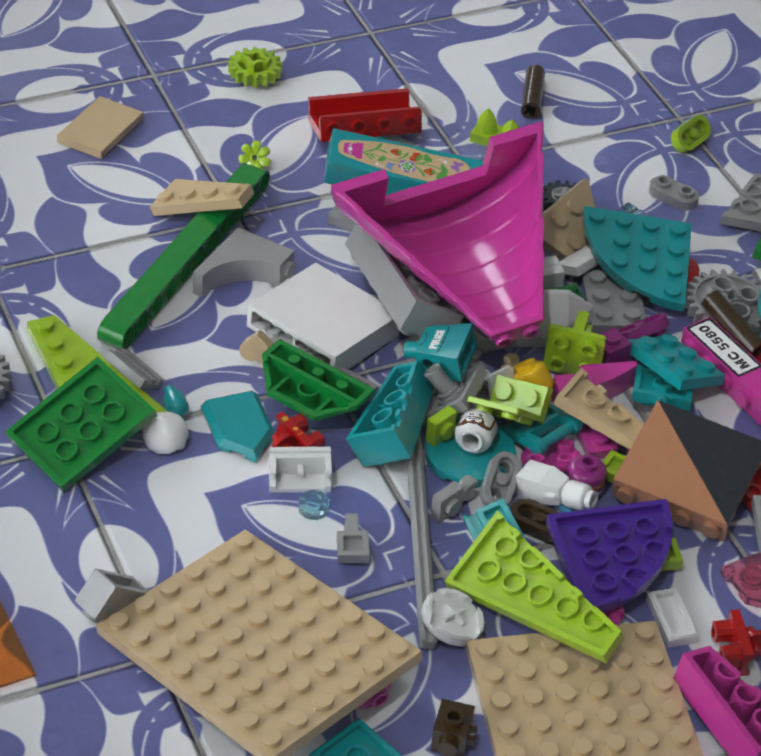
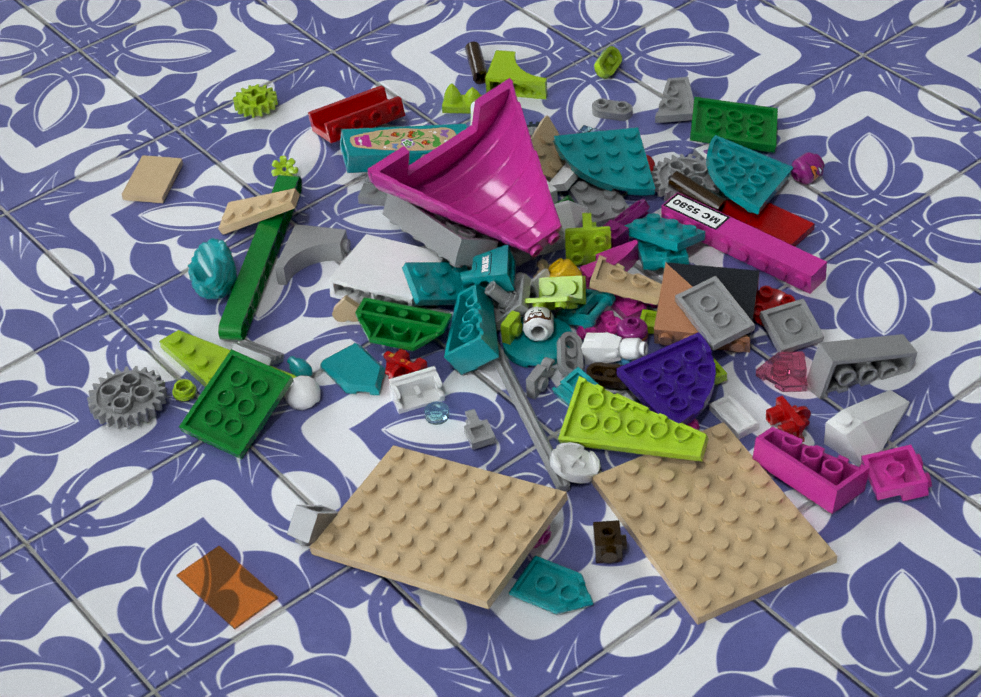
camera: 10 degrees left, 0 degrees up
none -> lime plate [172,379,197,401]
none -> teal hair [188,238,237,299]
none -> teal plate [402,262,474,306]
none -> lime arch [485,50,548,99]
none -> light grey plate [675,276,755,351]

